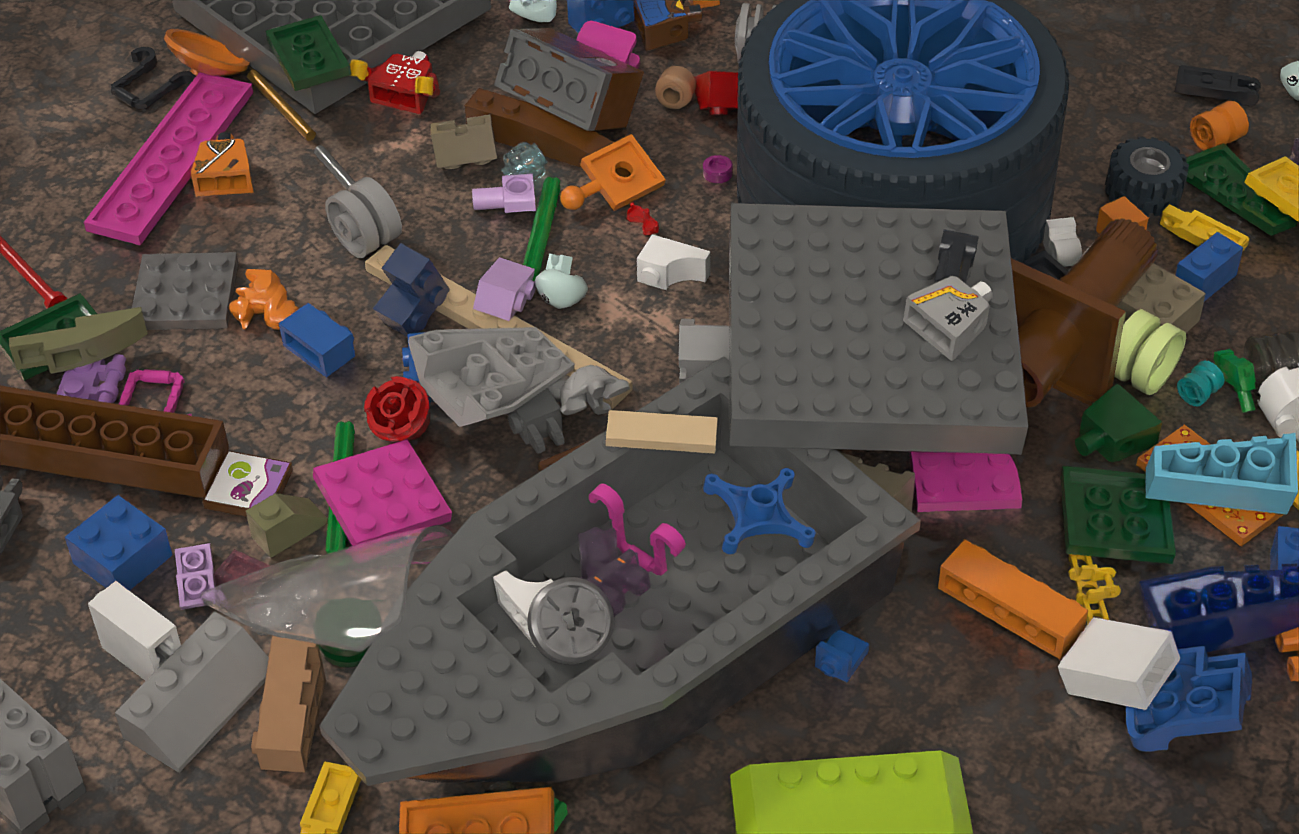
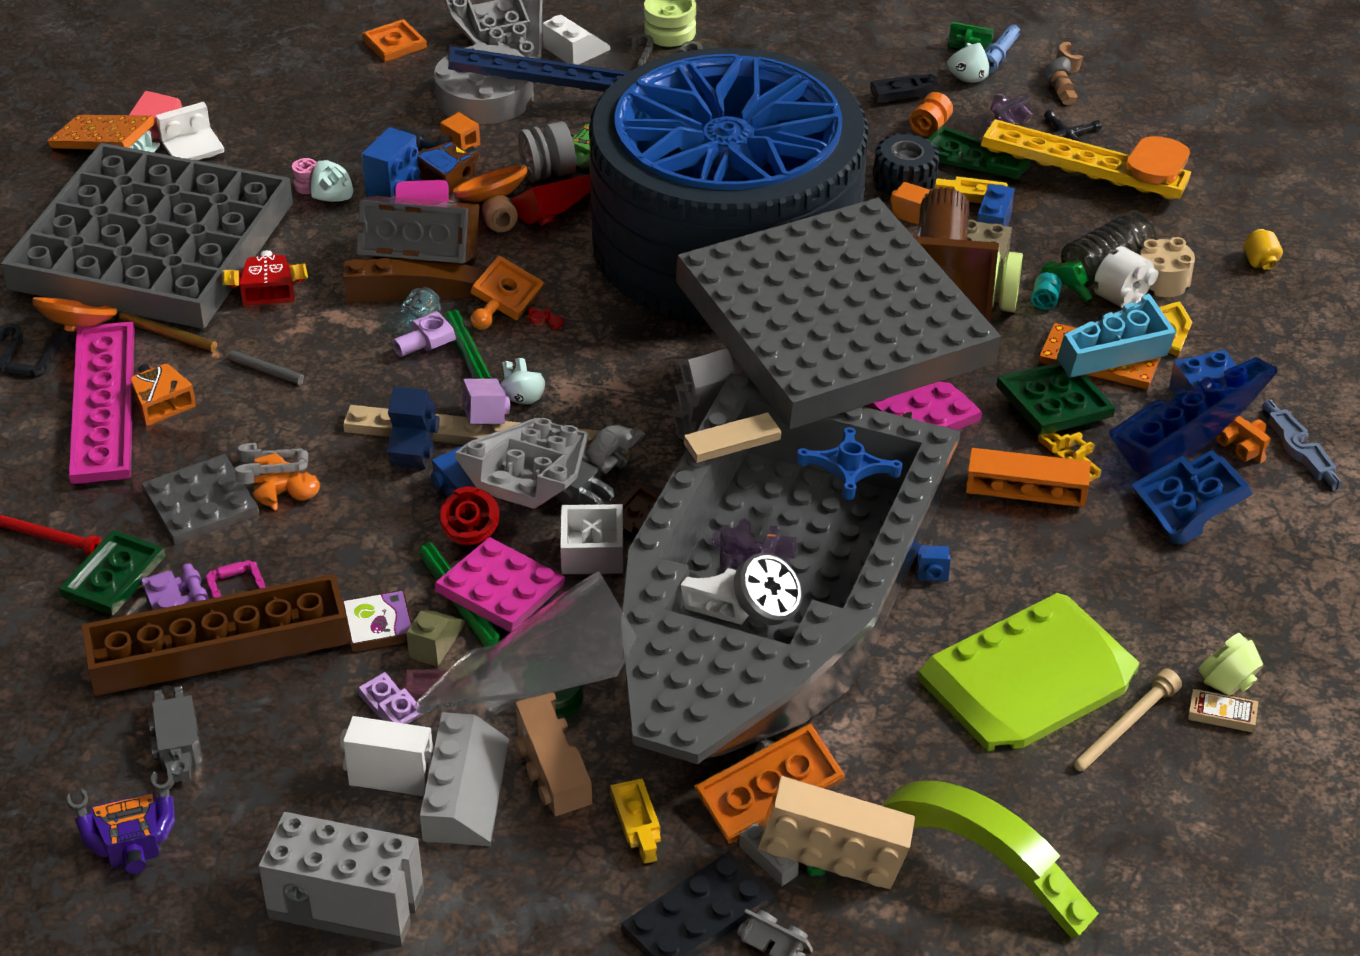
camera: 30 degrees left, 5 degrees down
olive slope [9,307,148,374] -> none
blue brick [65,495,173,591] -> none
dark green plate [265,15,351,91] -> none
blue brick [279,303,355,377] -> none
light grey wheel [325,177,402,258] -> none
dark tan brick [431,114,497,170] -> none
dark pink piece [589,484,686,576] -> none
white arch [637,234,710,290] -> none
magenta tile [703,155,733,183] -> none
light grey torso [903,276,993,361] -> none
black piece [934,229,979,284] -> none
white brick [1058,617,1180,710] -> none
dark green torso [1075,384,1162,462] -> none
none -> light grey piece [235,443,309,484]
none -> orange dish [453,164,528,203]
none -> white brick [561,504,623,574]

